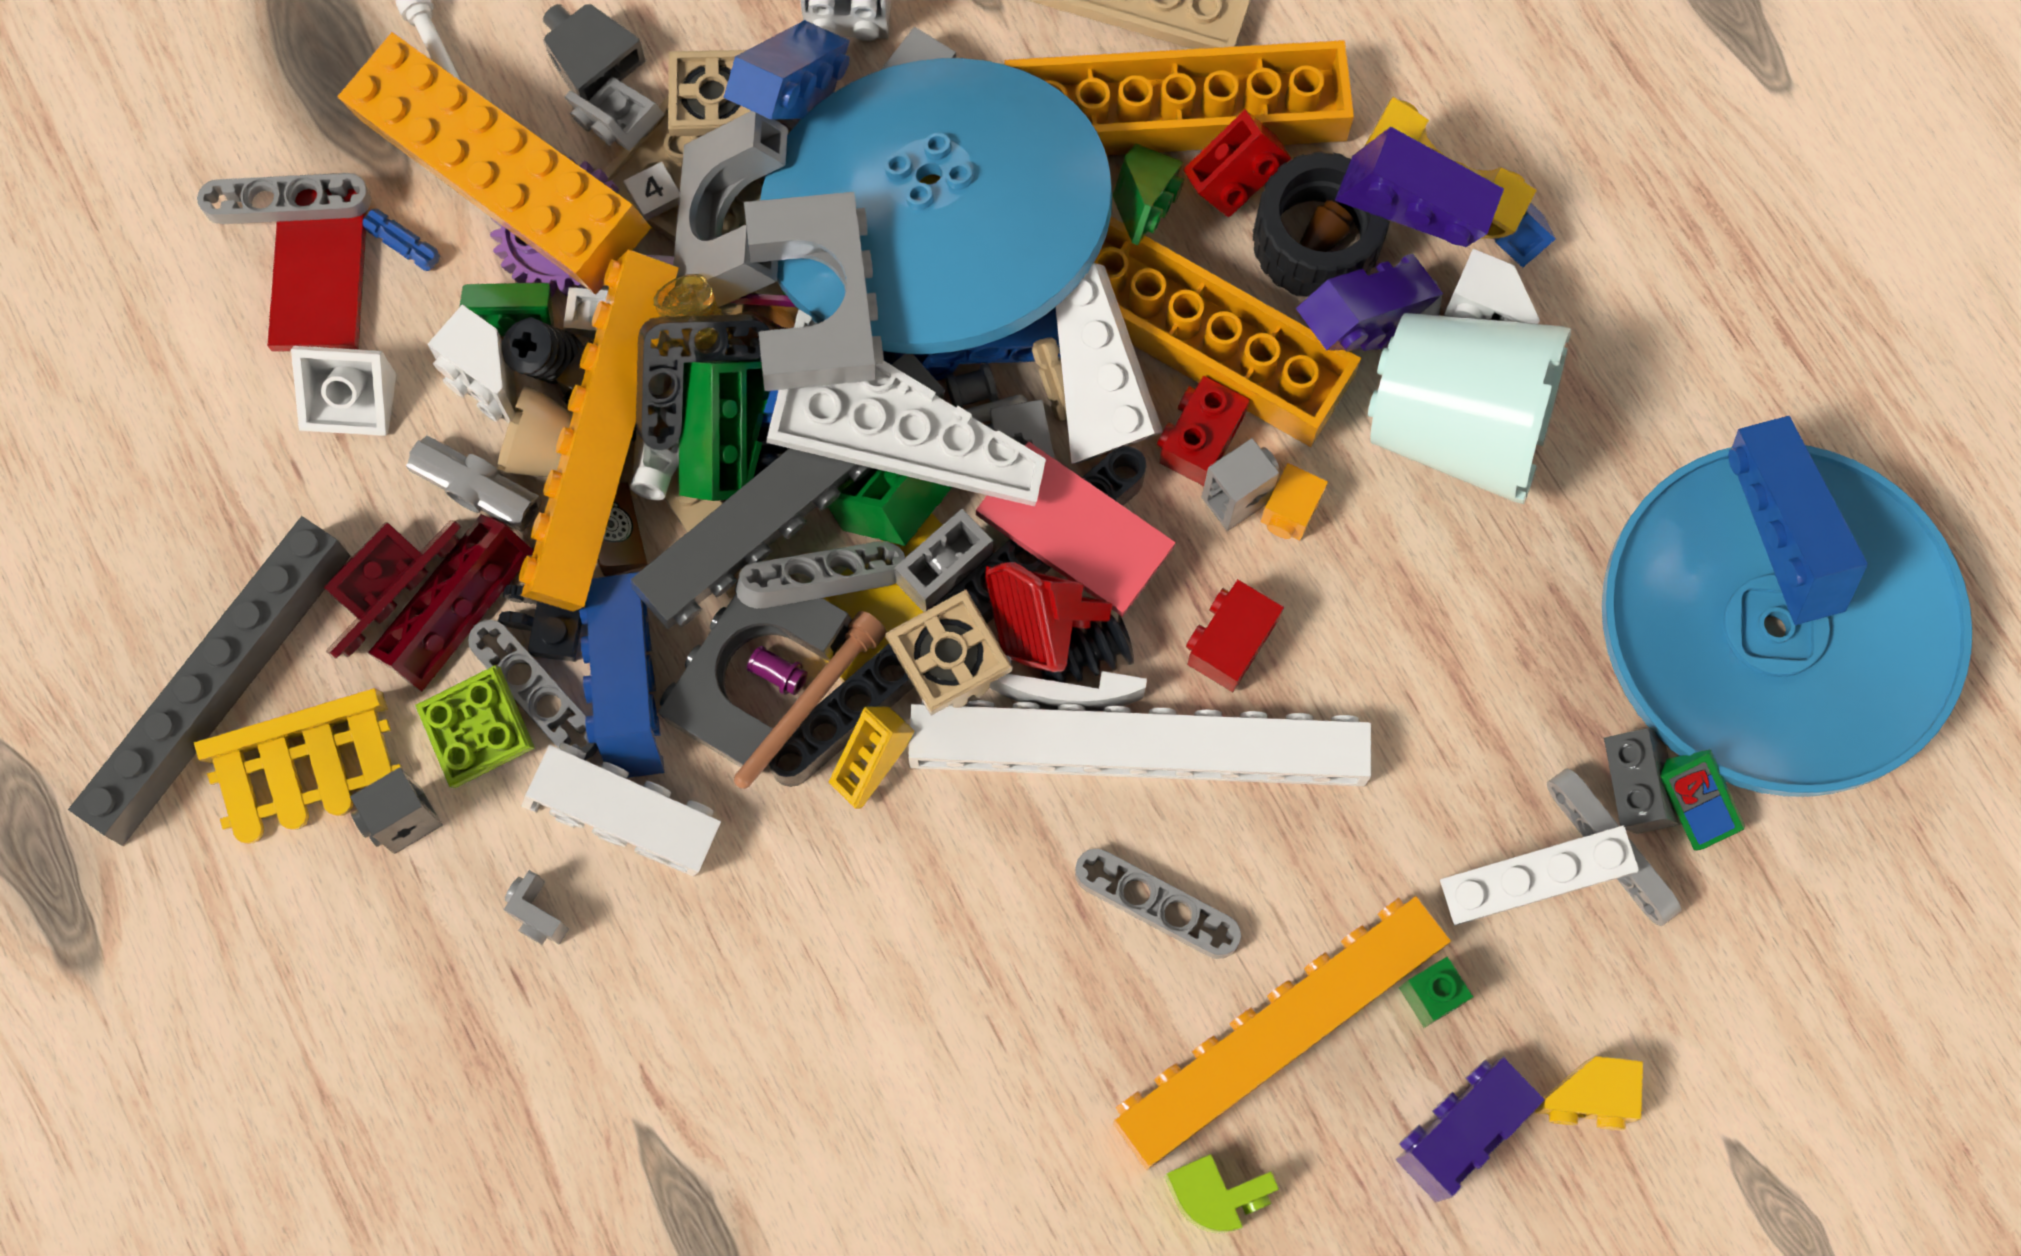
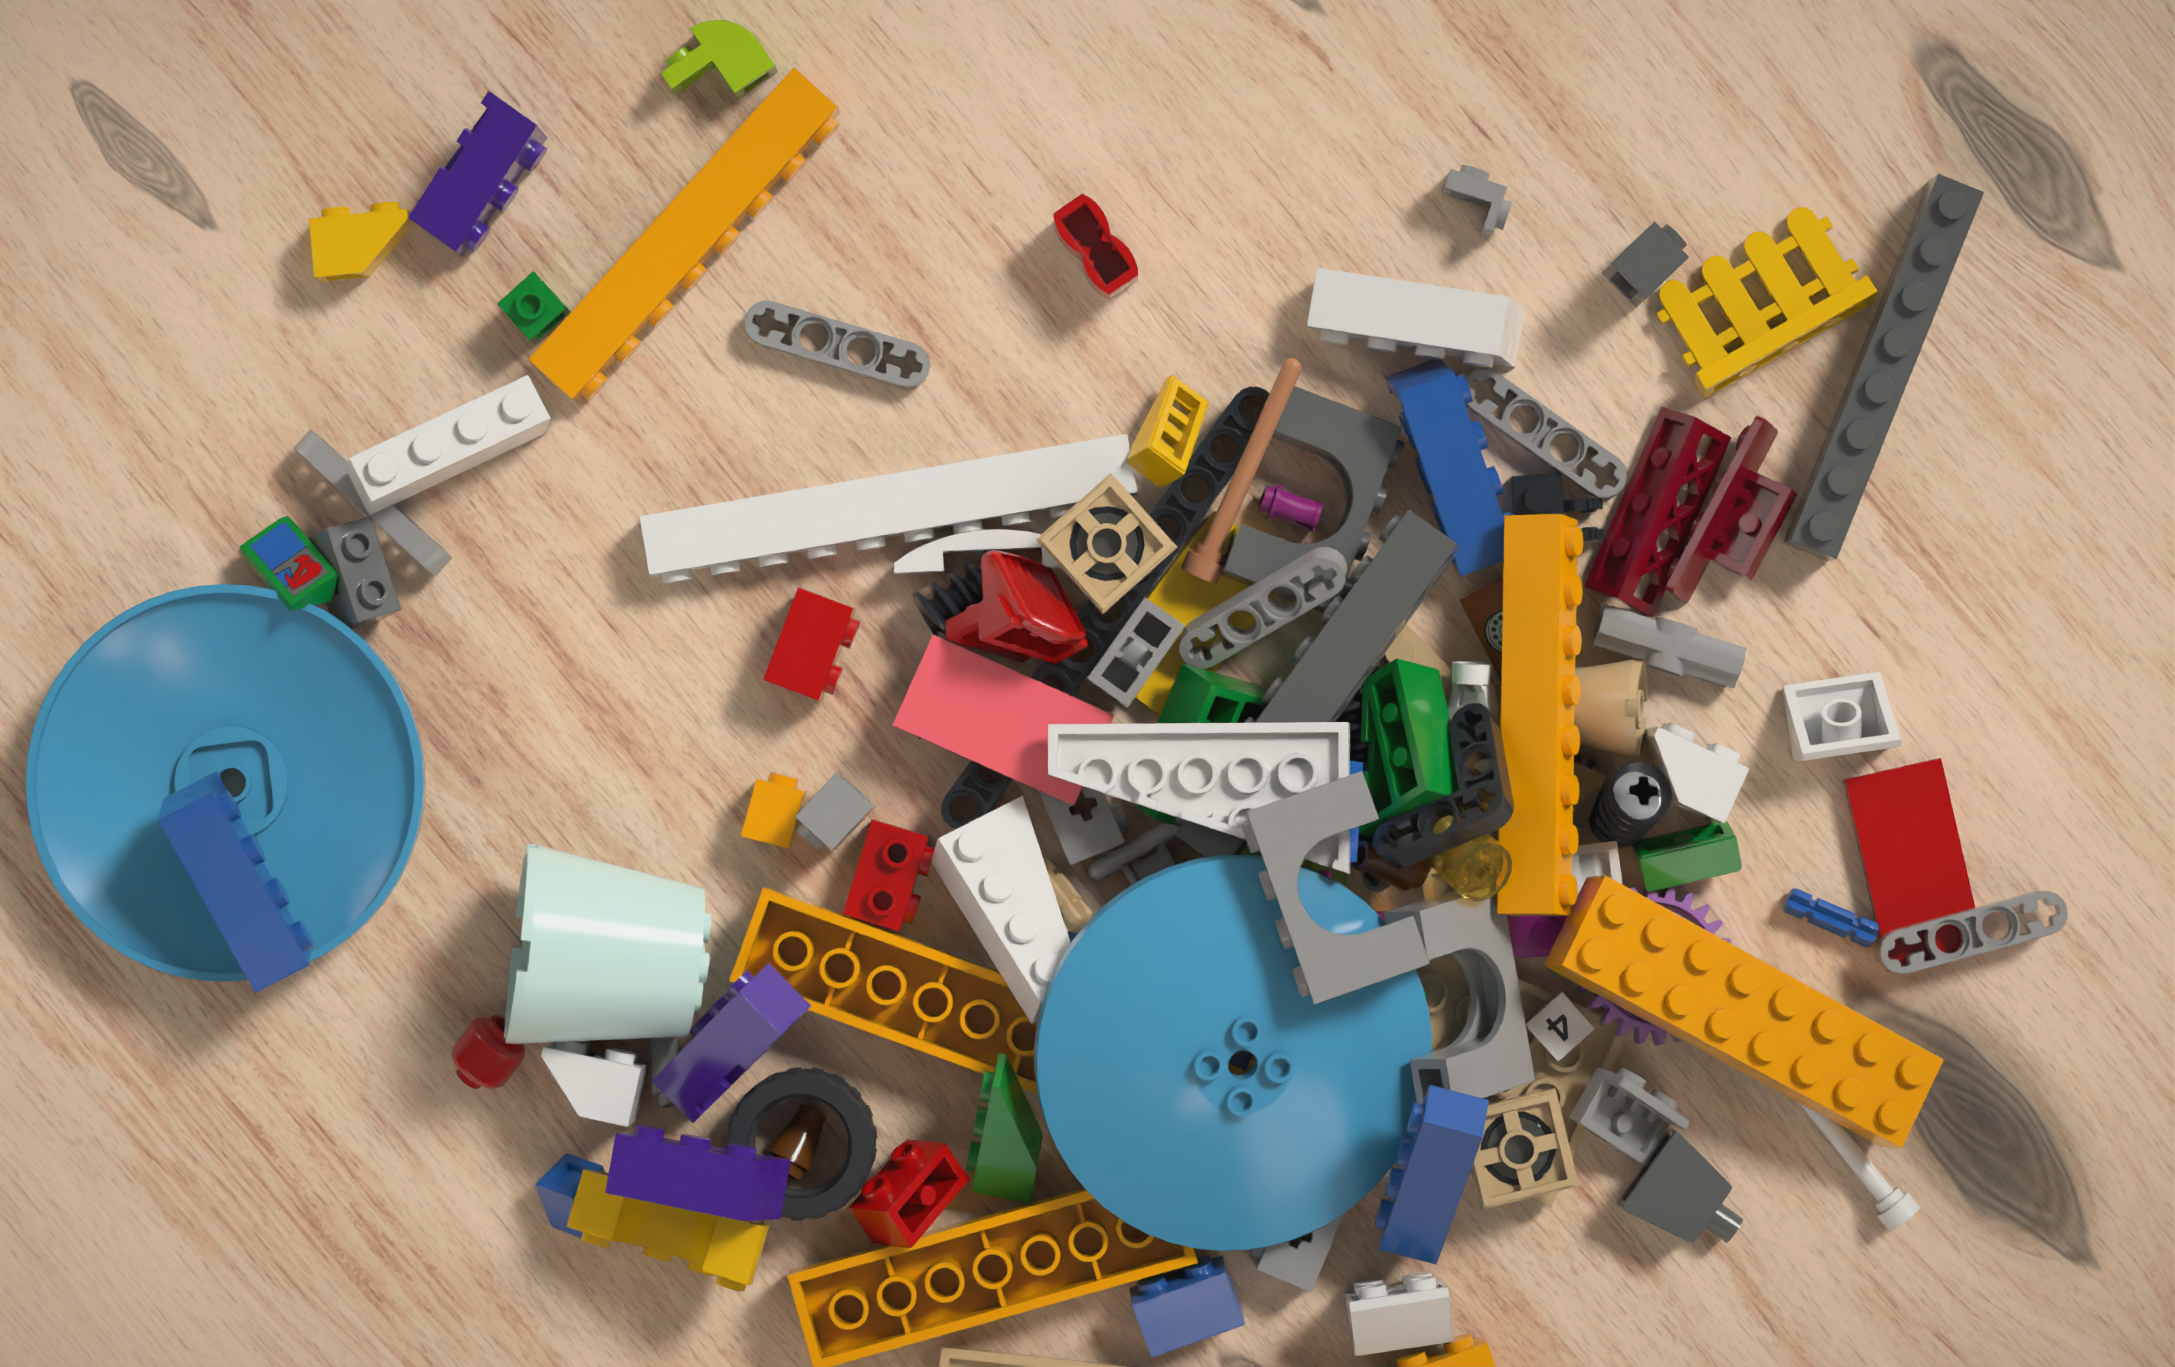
camera: 170 degrees right, 15 degrees up
lime tile [415,665,535,788] -> none
none -> red head [451,1015,526,1089]
none -> red brick [1053,194,1138,300]
none -> blue brick [1130,1255,1245,1358]

